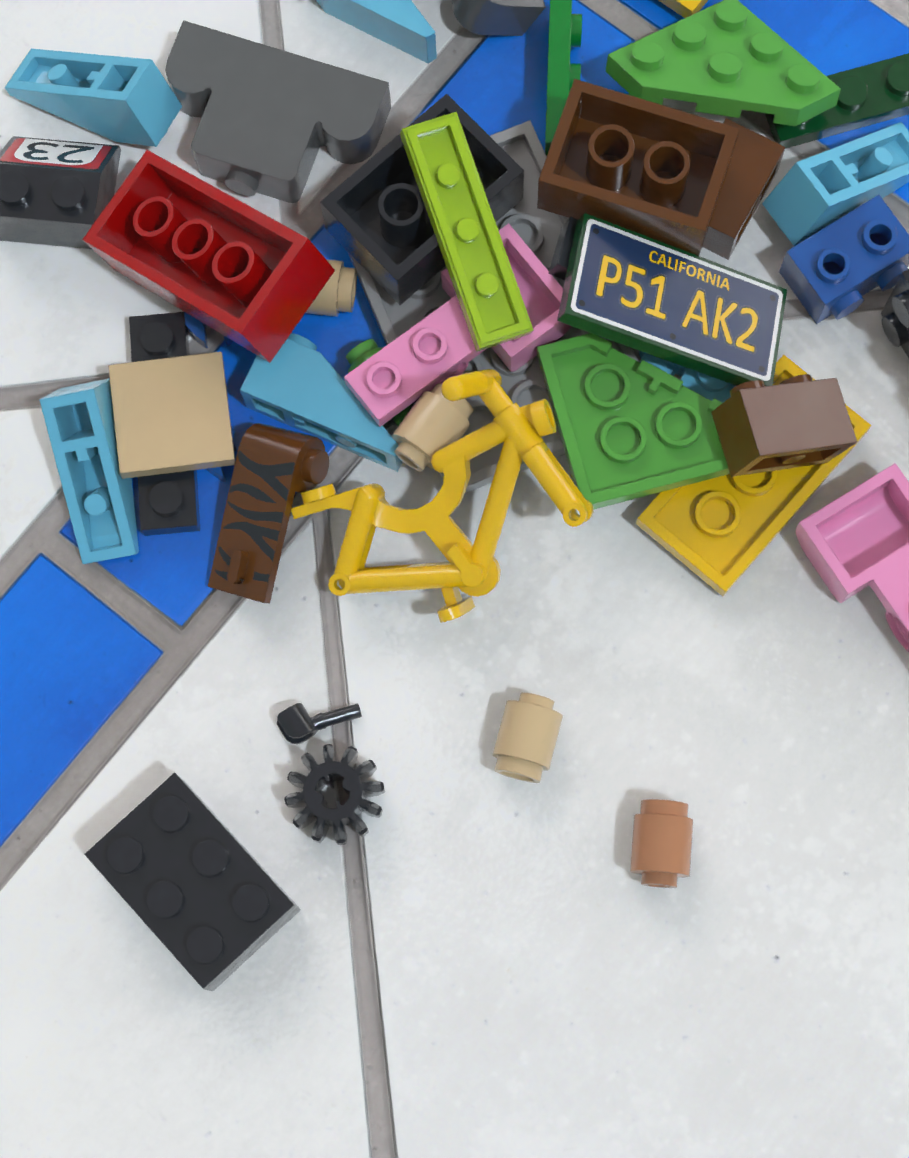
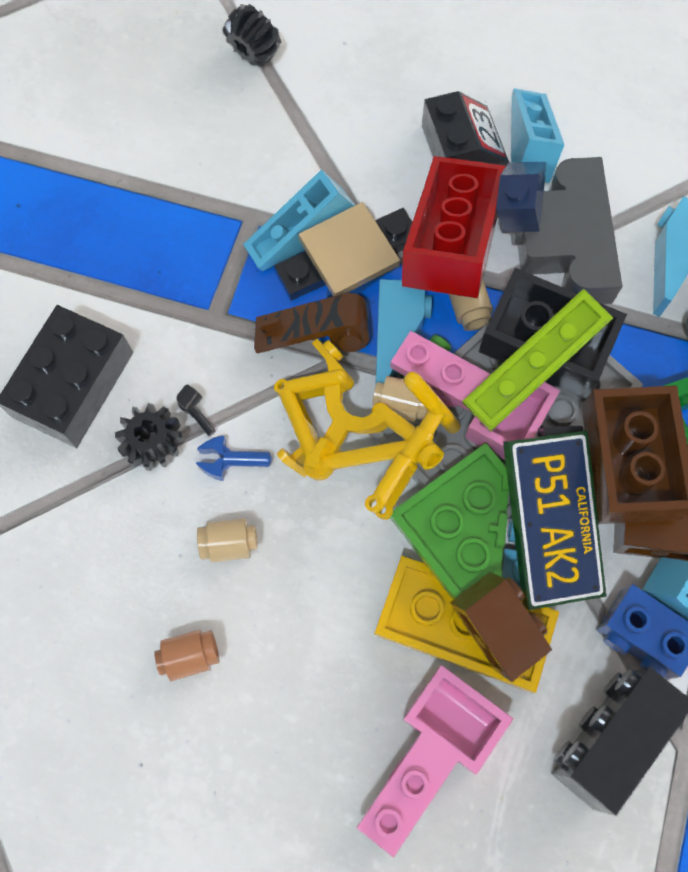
camera: 65 degrees right, 5 degrees down
none -> blue bar [196,436,272,481]
none -> dark blue slope [496,162,547,232]

